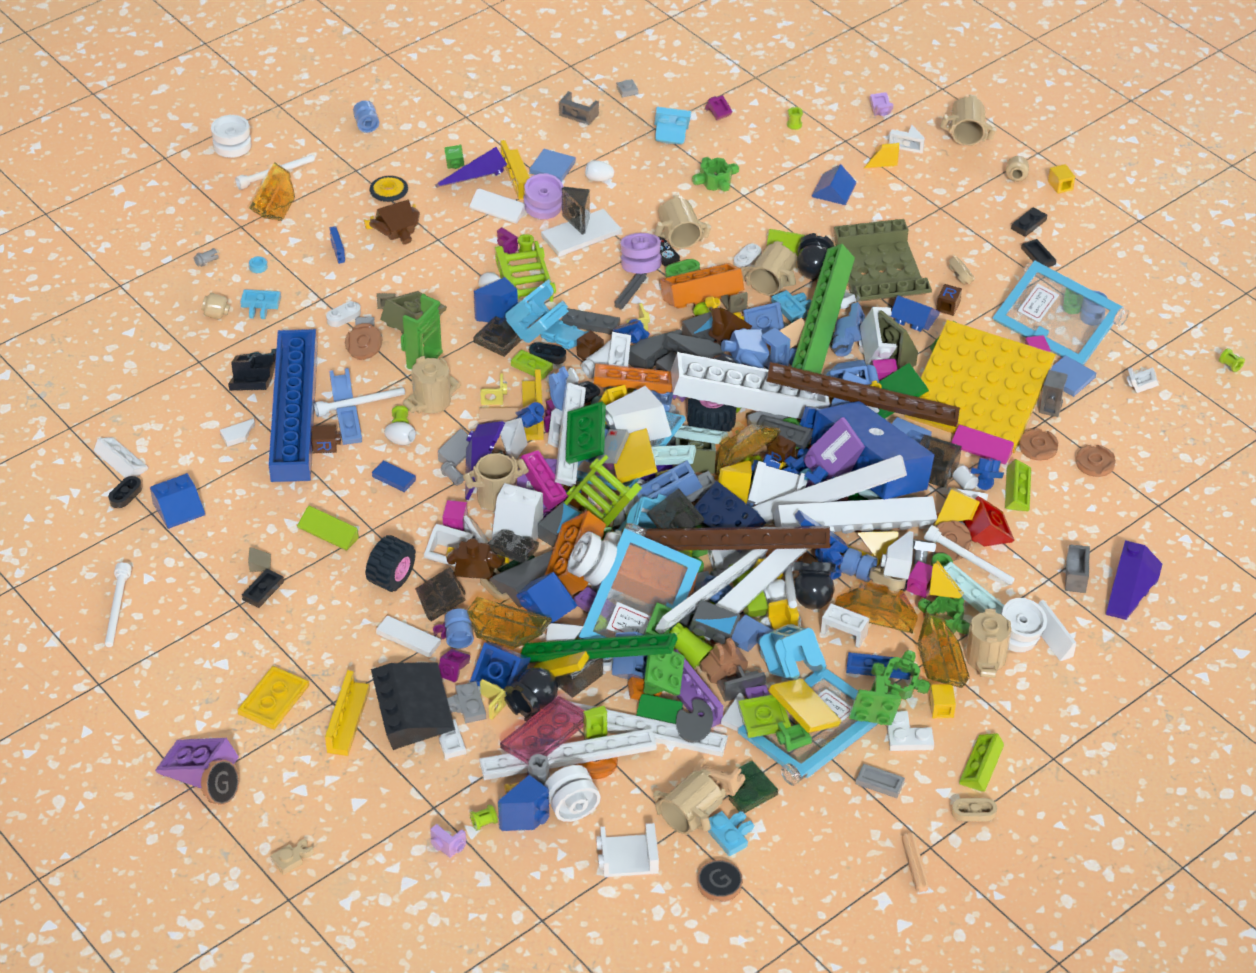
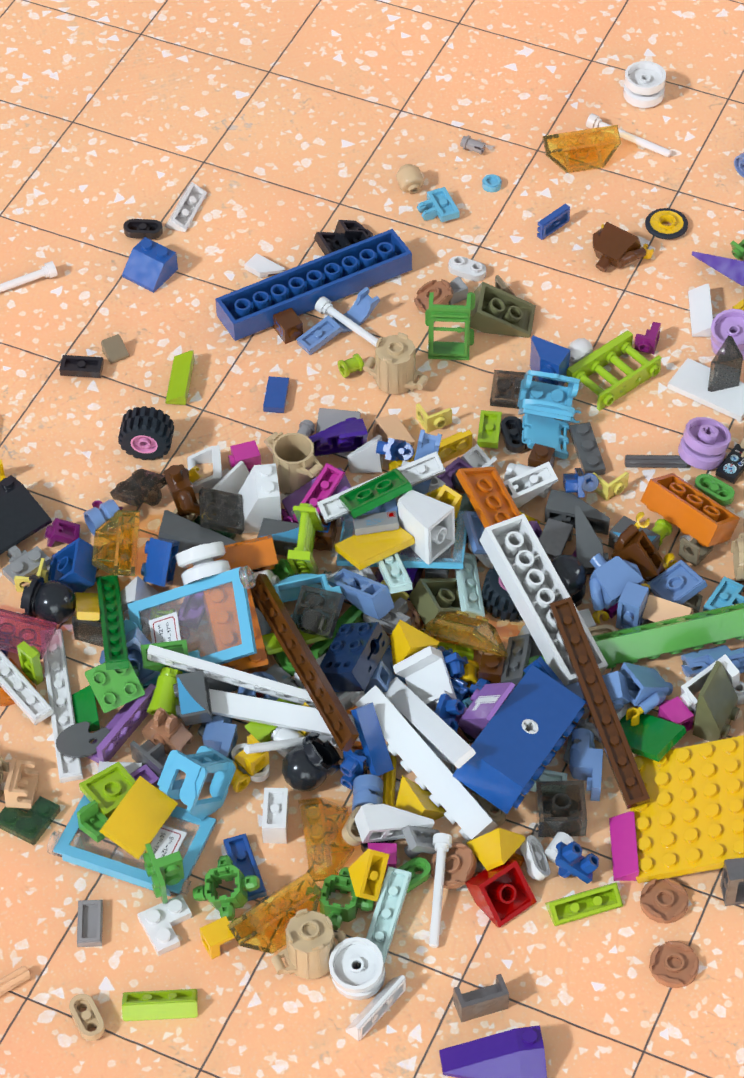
camera: 65 degrees right, 5 degrees up
white tile [376,615,441,658] -> none
white animal [384,422,416,445] -> none
lime bush [518,234,534,253] -> none

